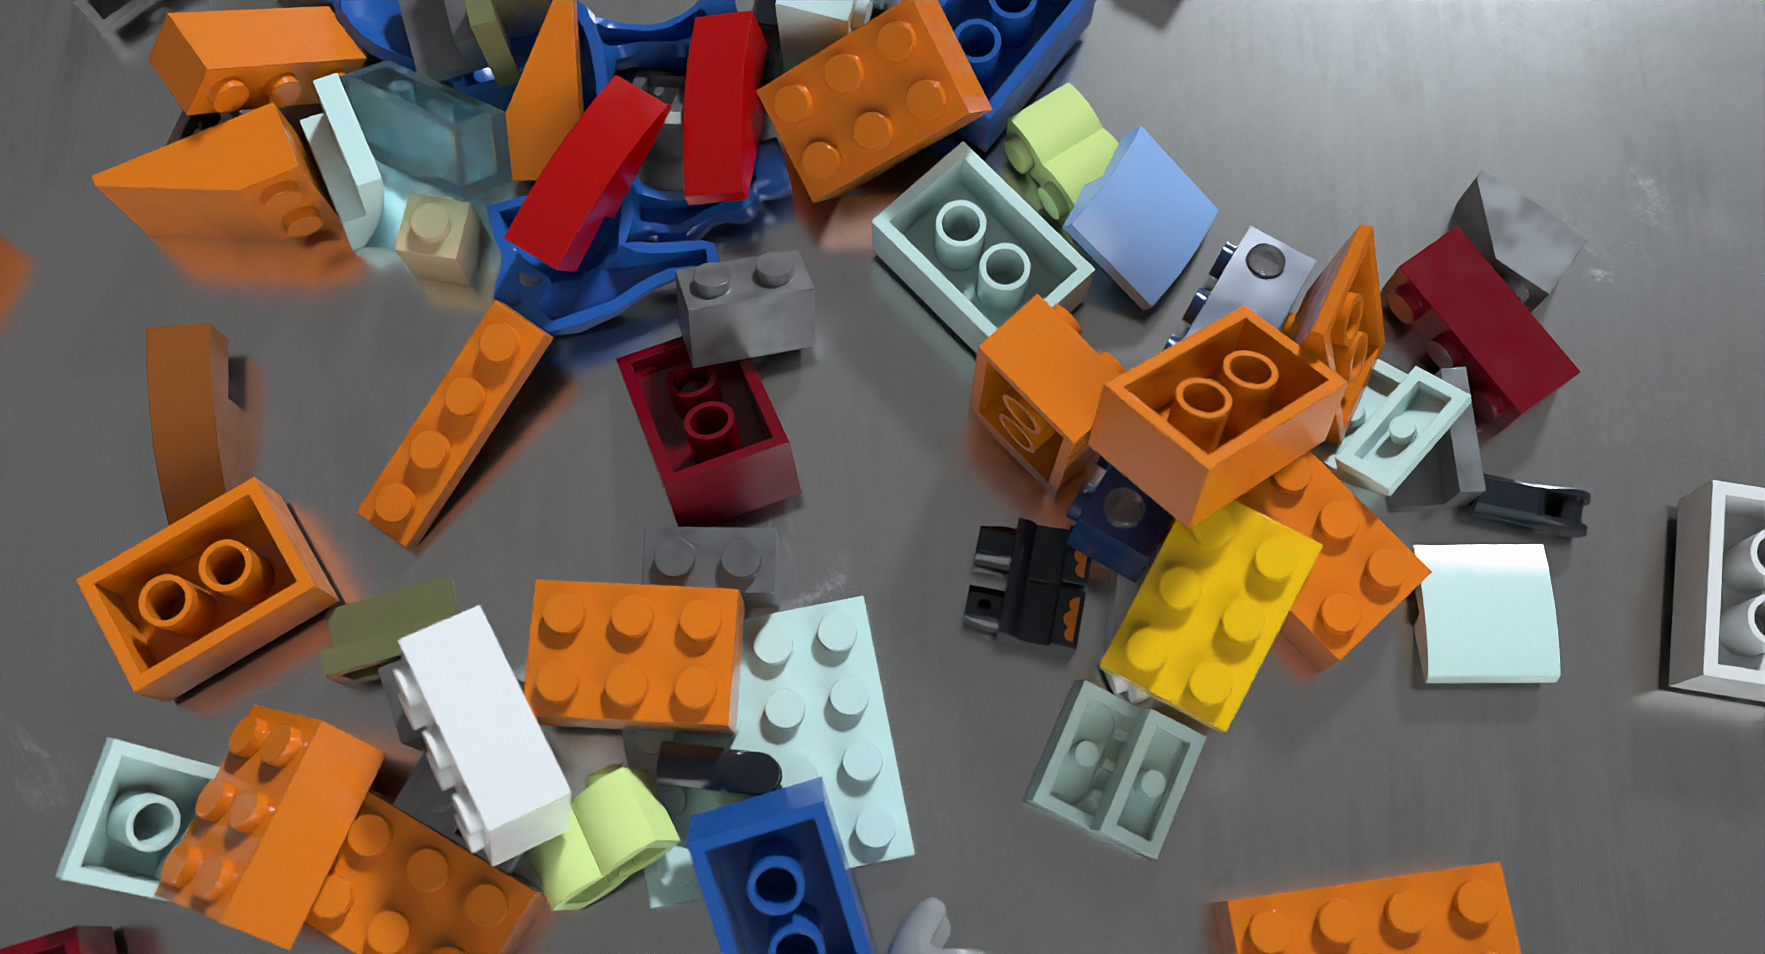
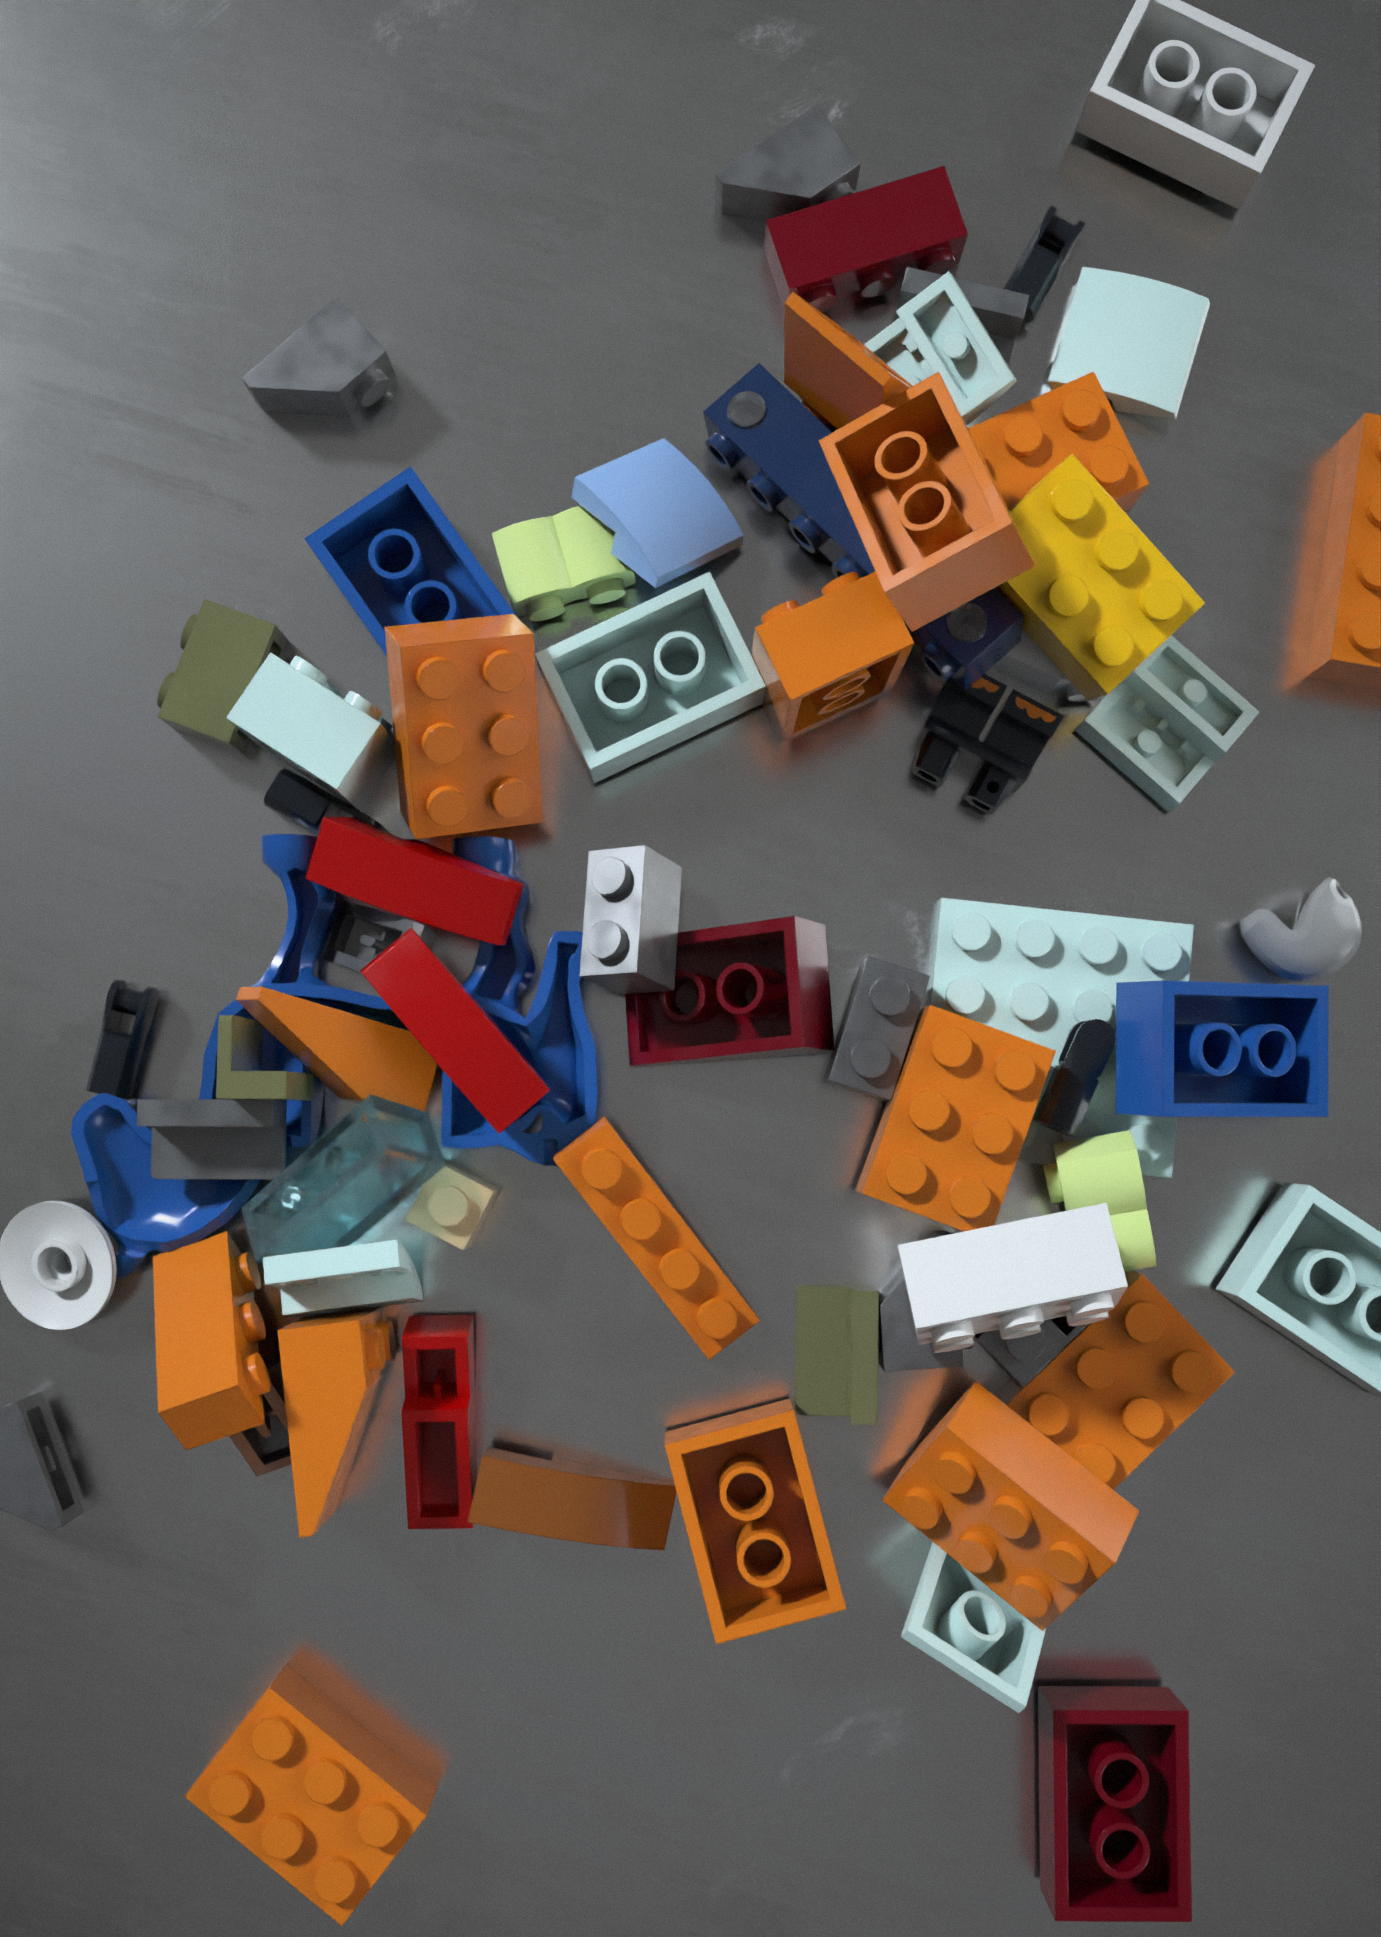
camera: 75 degrees left, 10 degrees up
none -> red slope [401,1315,476,1529]

